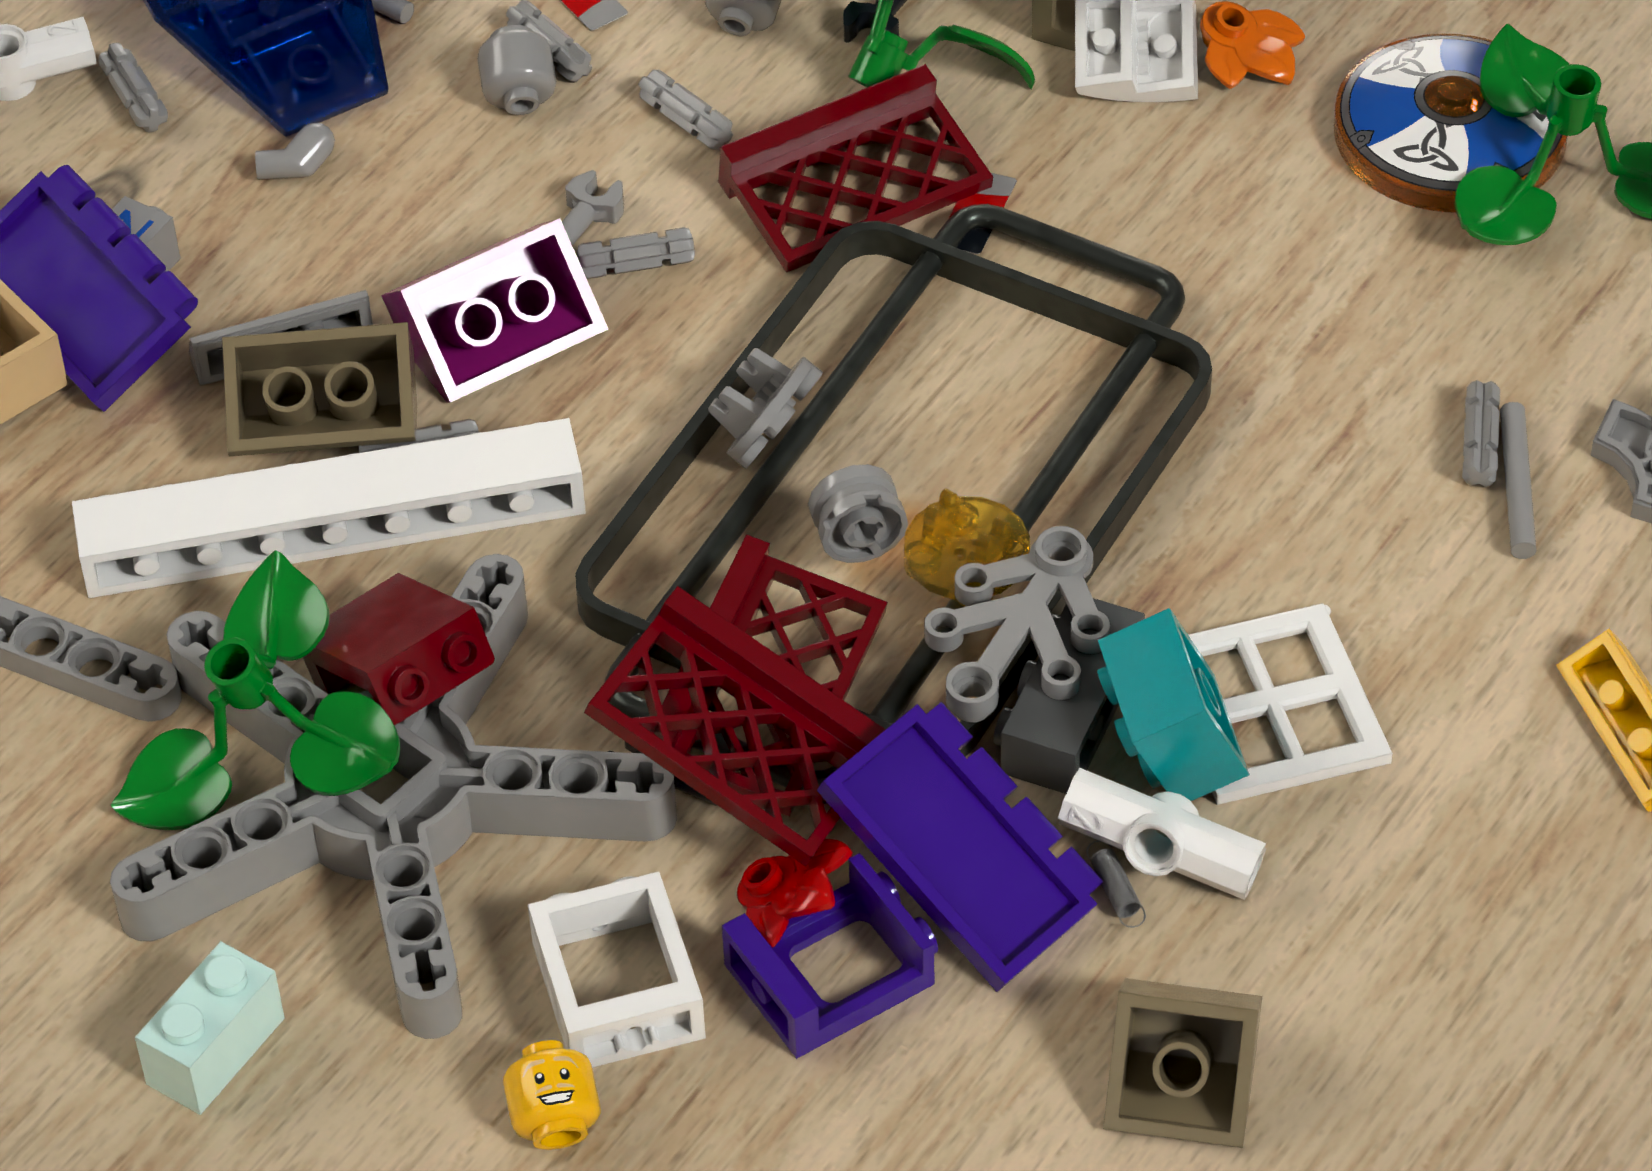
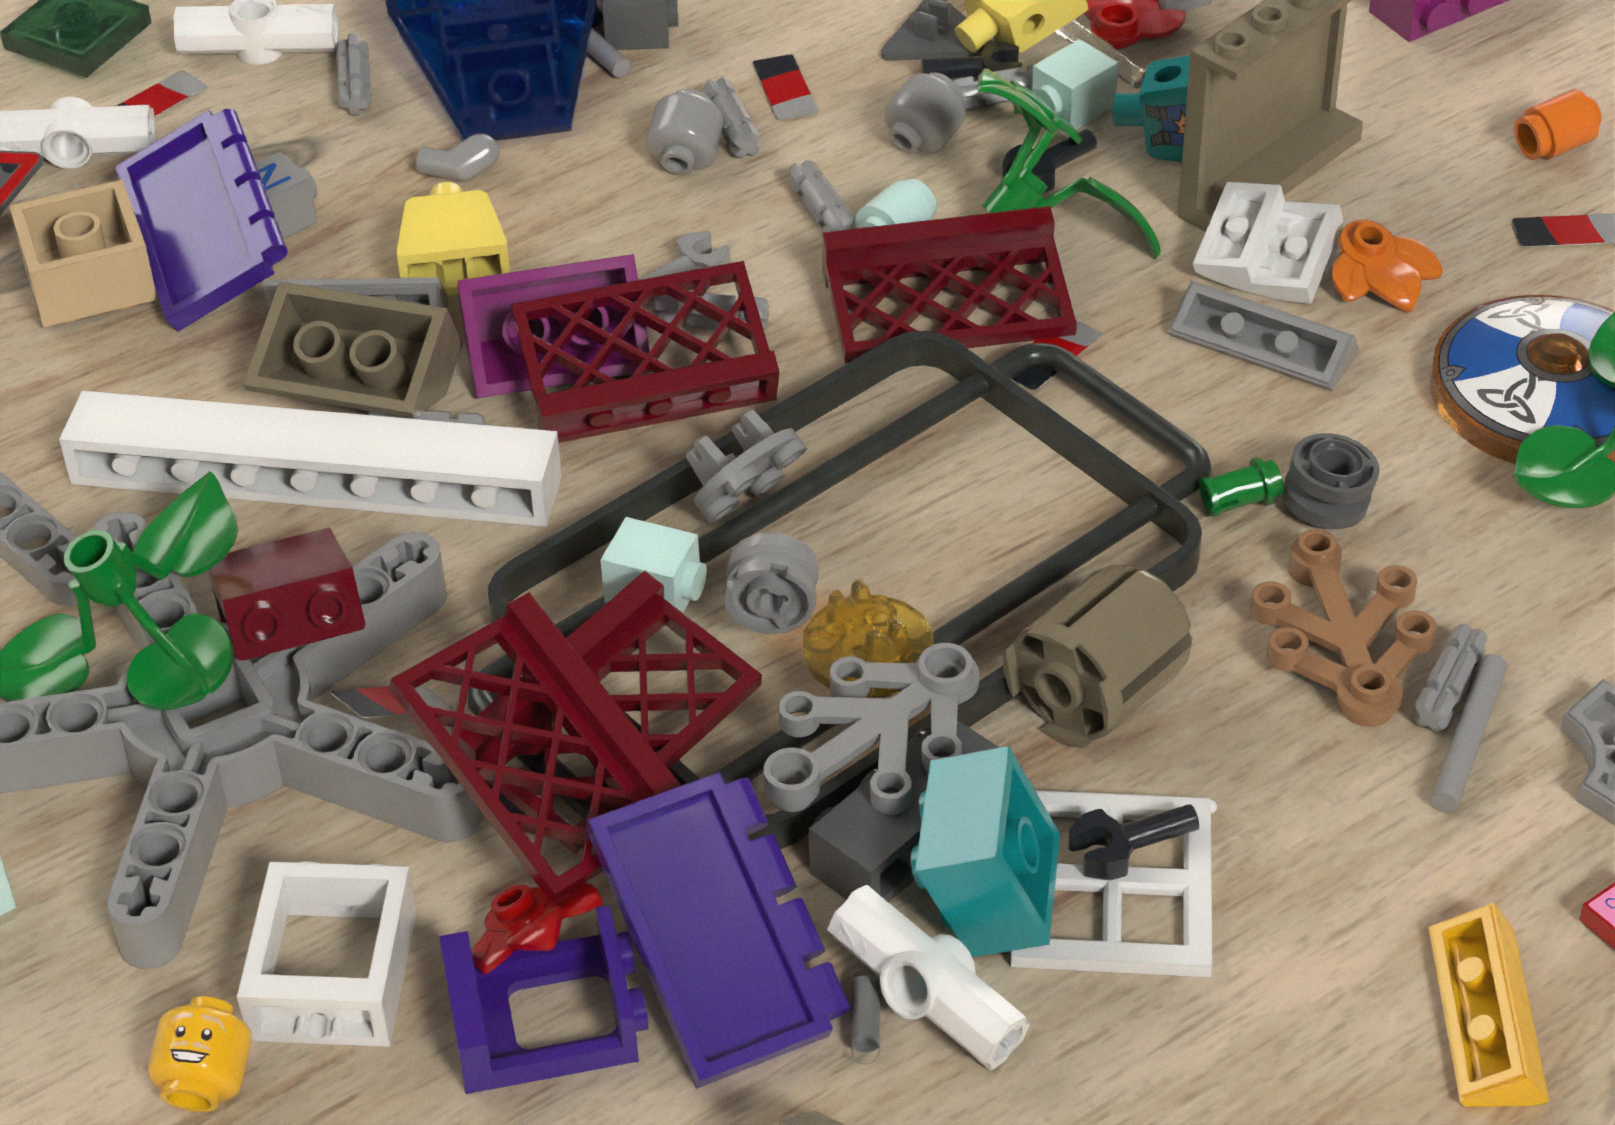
camera: 20 degrees right, 5 degrees down
none -> sticker [331,685,454,718]
none -> light yellow torso [397,182,510,296]
none -> dark red fence [511,261,780,443]
none -> light aqua brick [601,517,707,613]
none -> light aqua brick [855,179,937,229]
none -> dark tan cylinder [1003,565,1192,748]
none -> black bar [1068,804,1199,880]
none -> light grey slope [1168,280,1359,391]
none -> green pin [1199,457,1284,517]
none -> medium nougat plant [1250,529,1436,727]
none -> dark grey wheel [1282,433,1380,529]

